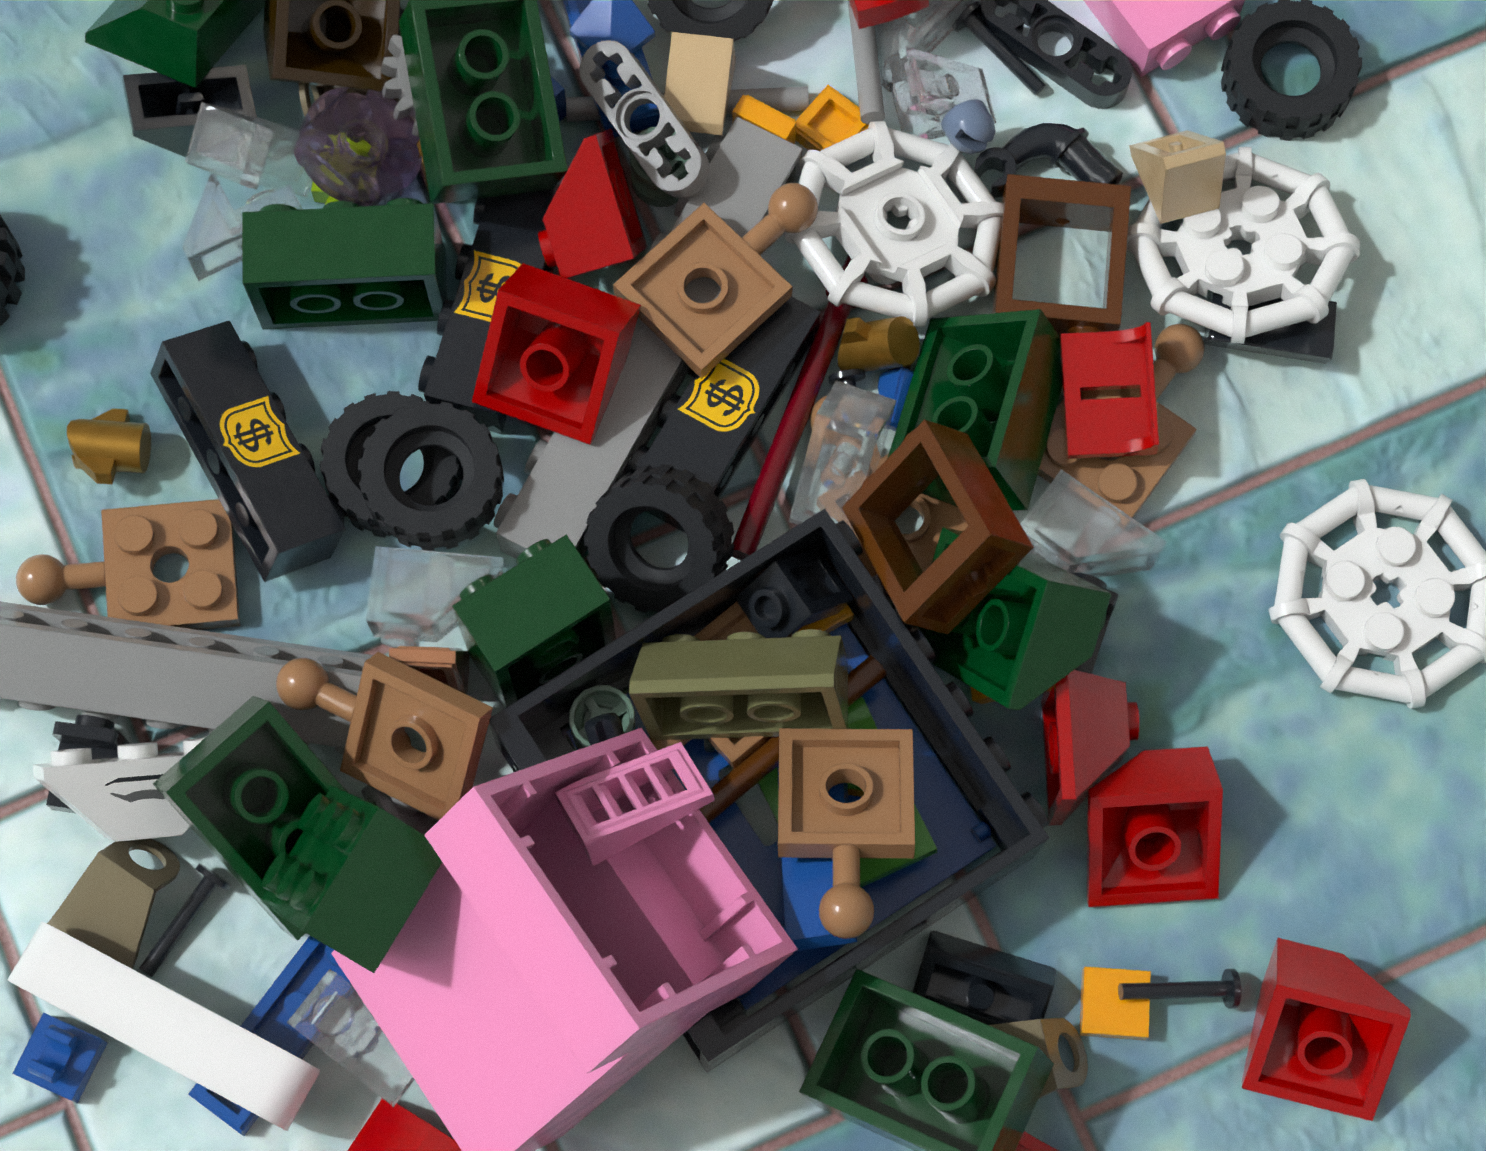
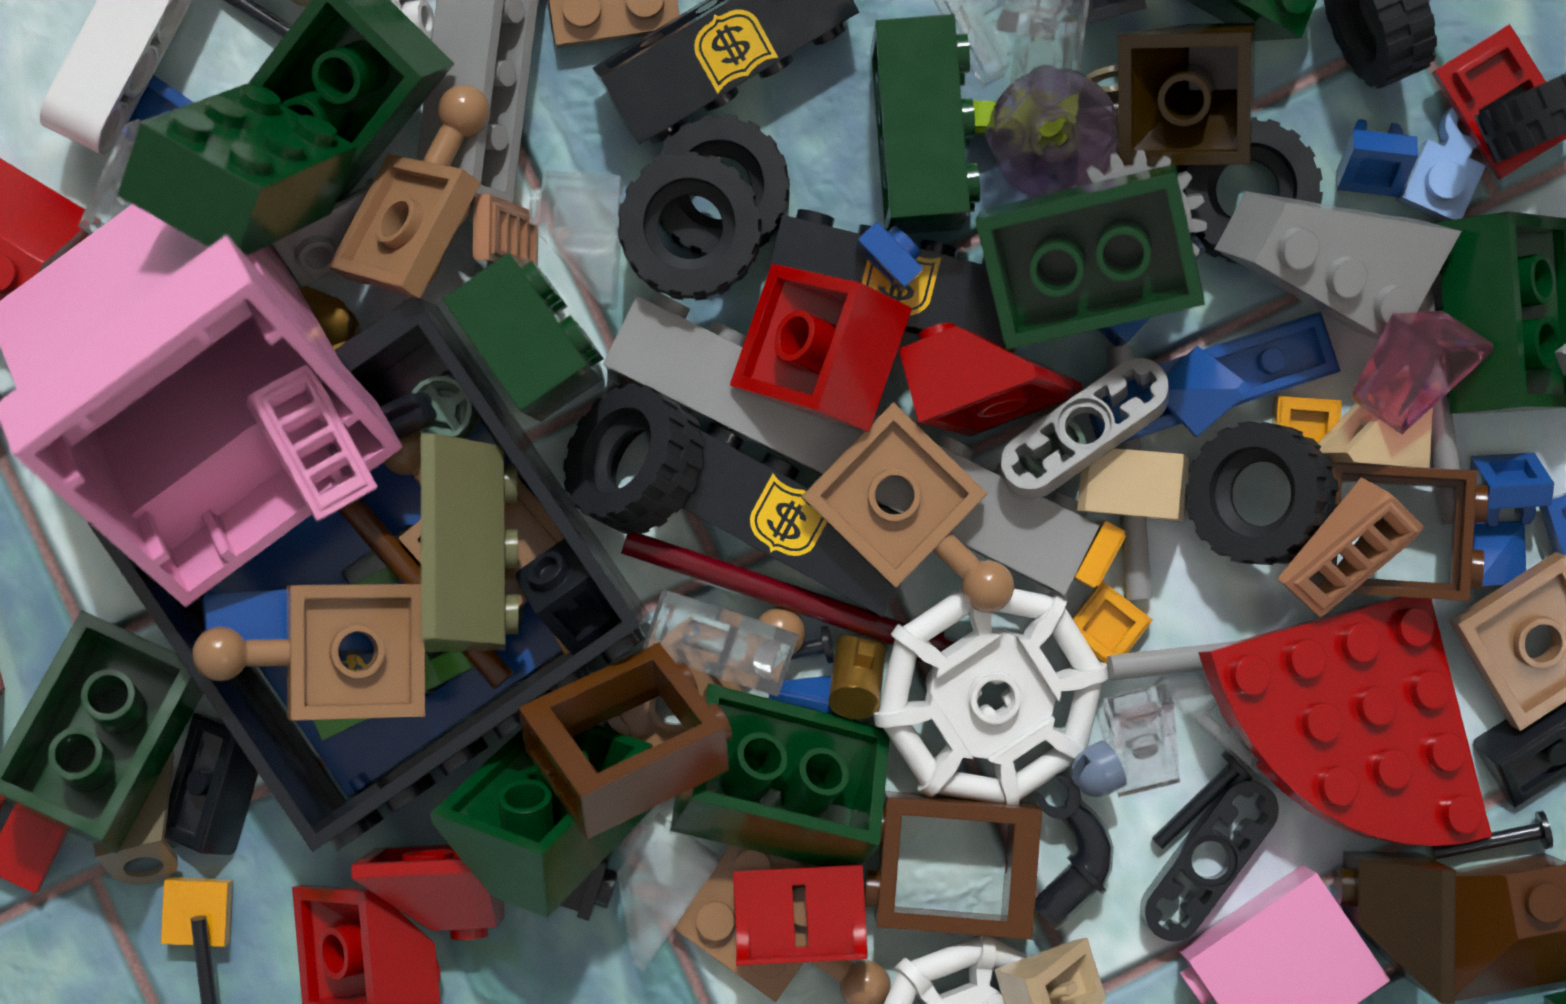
camera: 90 degrees right, 15 degrees up
none -> blue plate [856,221,923,294]

